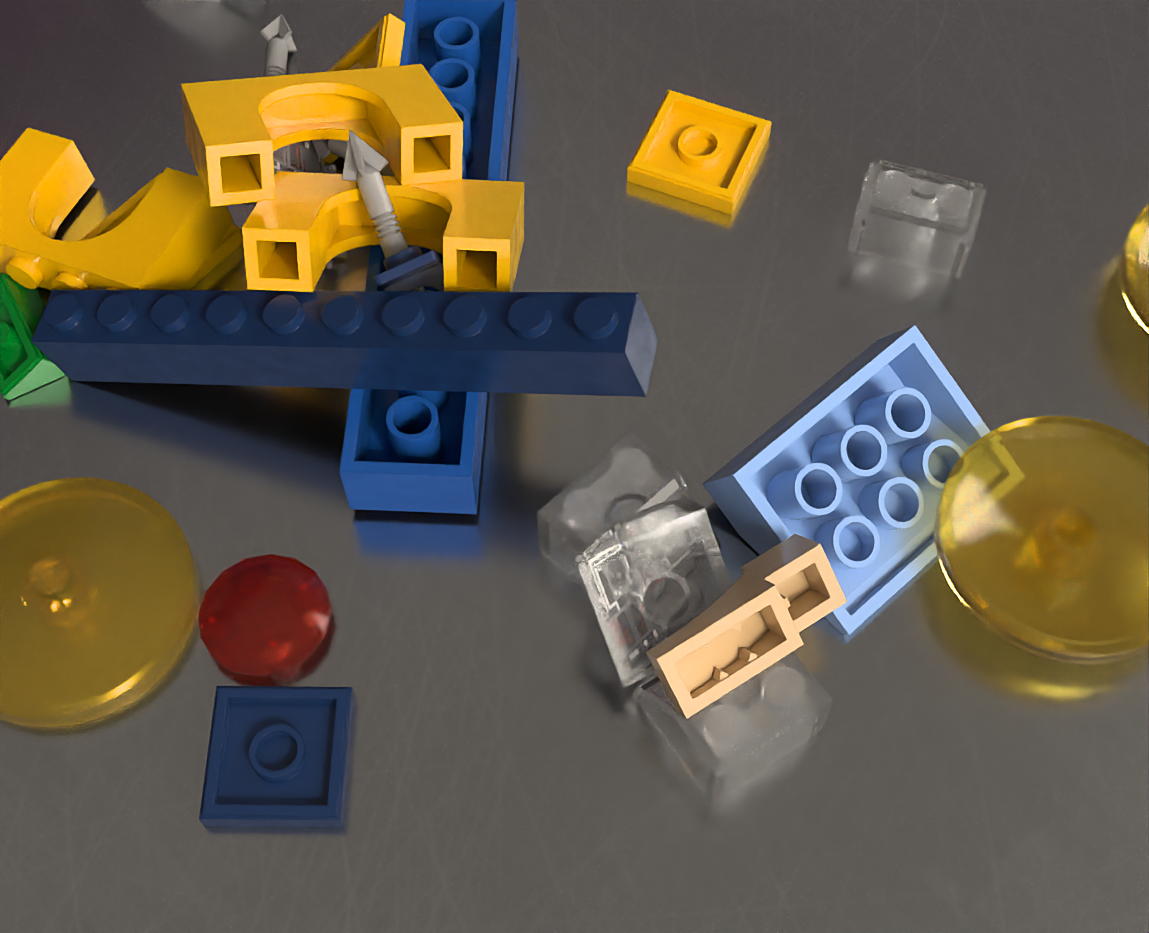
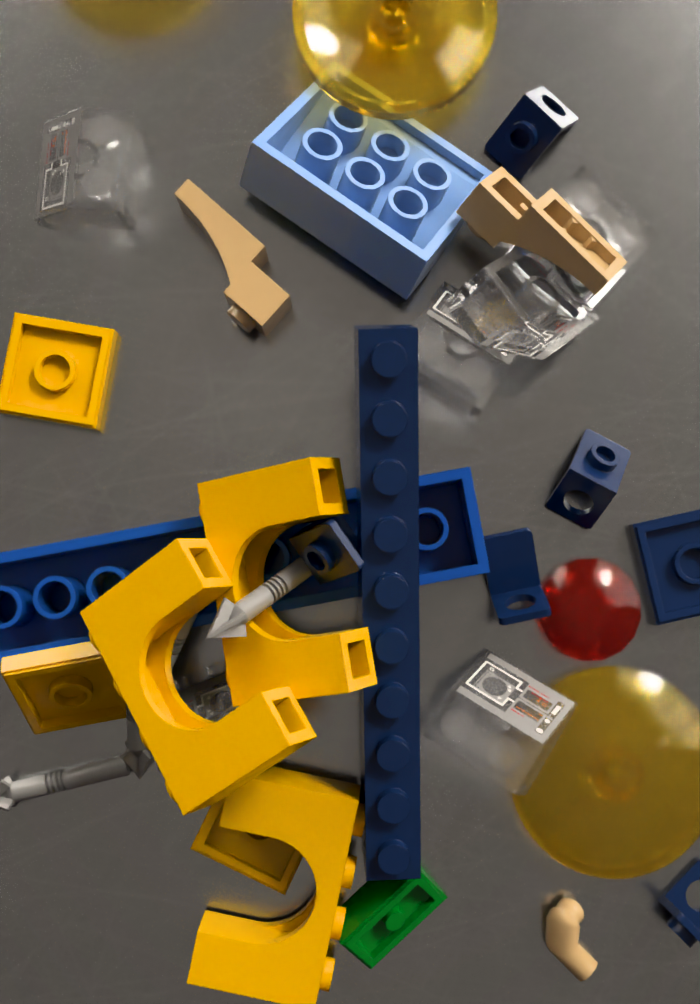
camera: 105 degrees left, 25 degrees up
none -> tan slope [174,179,292,337]
none -> clear slope [423,649,579,796]
none -> dark blue bracket [484,527,551,625]
none -> dark blue bracket [485,86,578,179]
none -> dark blue bracket [546,429,631,529]

